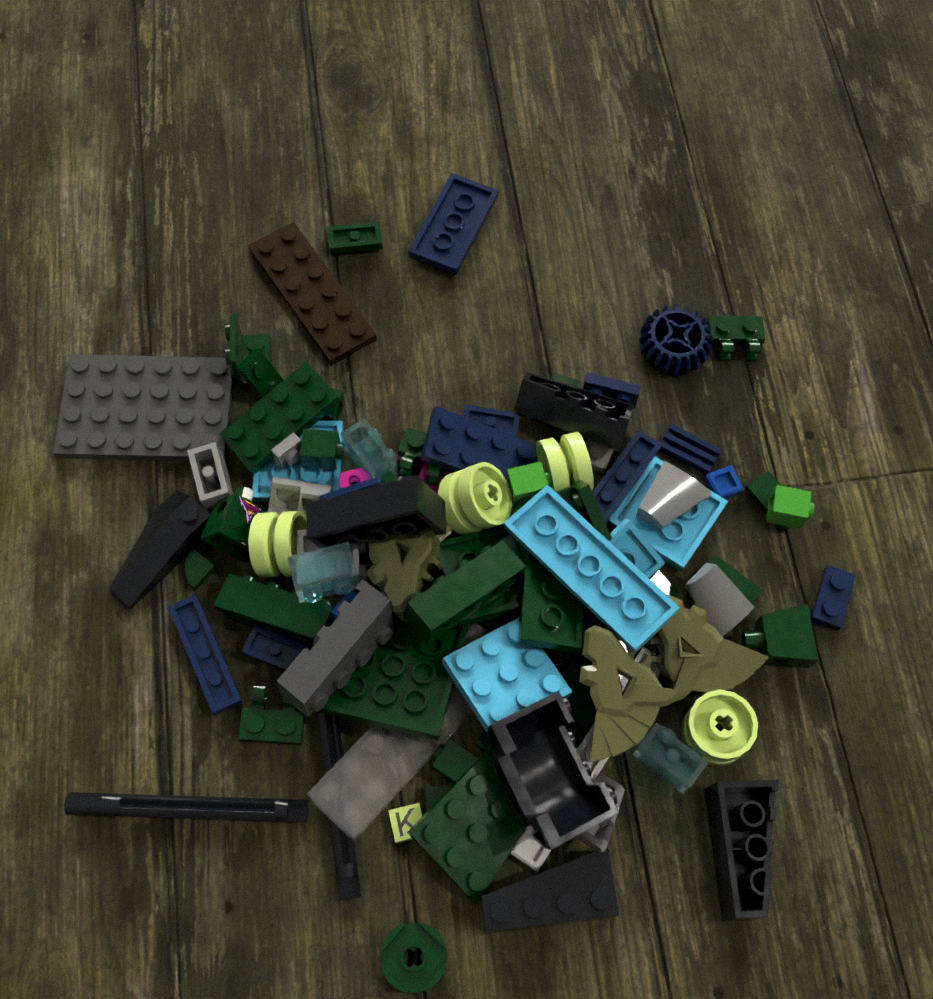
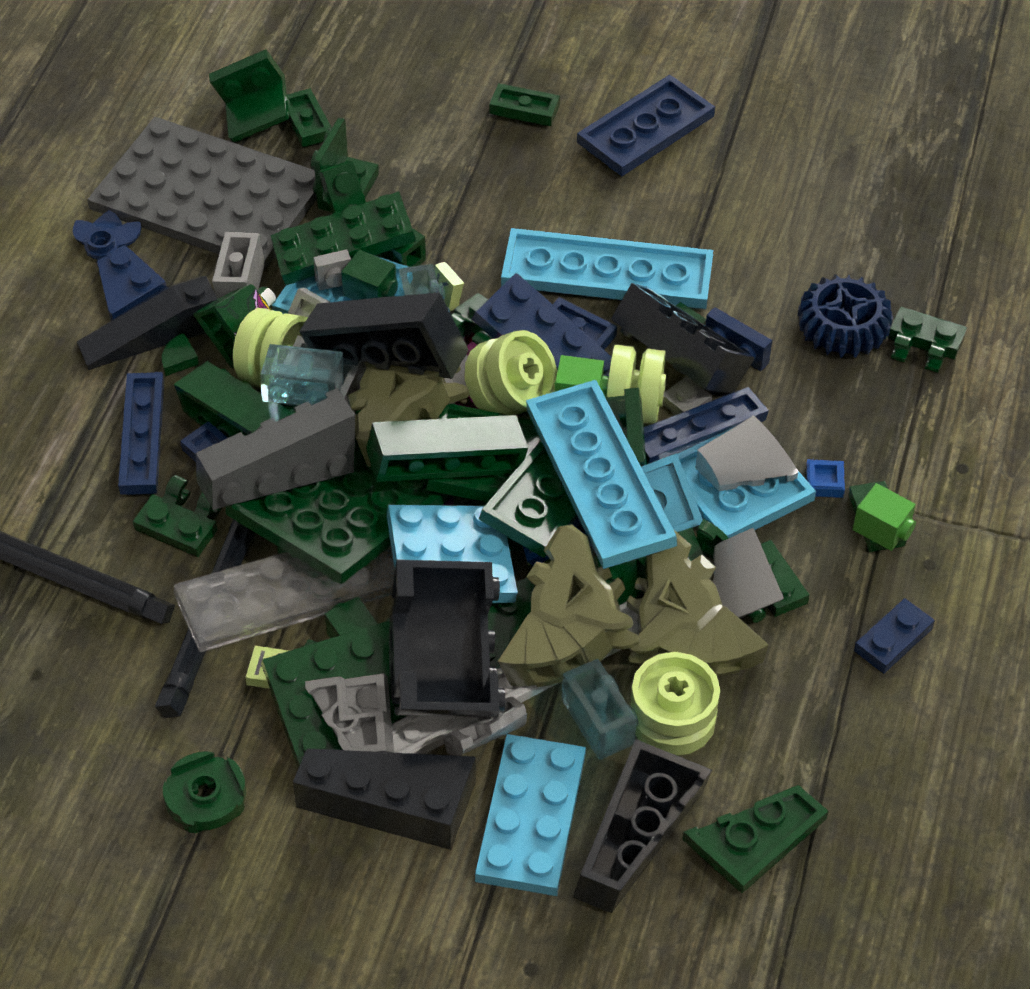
camera: 25 degrees right, 15 degrees down
dark brown plate [248,222,377,366] -> none
dark blue tile [660,424,722,474] -> none
dark green torso [741,604,819,668] -> none
none -> dark blue plate [72,210,141,260]
none -> dark blue wing [97,244,166,320]
none -> dark green bracket [209,49,289,142]
none -> dark green plate [287,88,332,147]
none -> light grey slope [305,674,394,753]
none -> yellowish green tile [429,262,464,312]
none -> medium azure plate [475,734,586,896]
none -> medium azure plate [501,228,714,309]
none -> dark green wing [682,785,828,894]
none -> dark green tile [697,519,729,559]

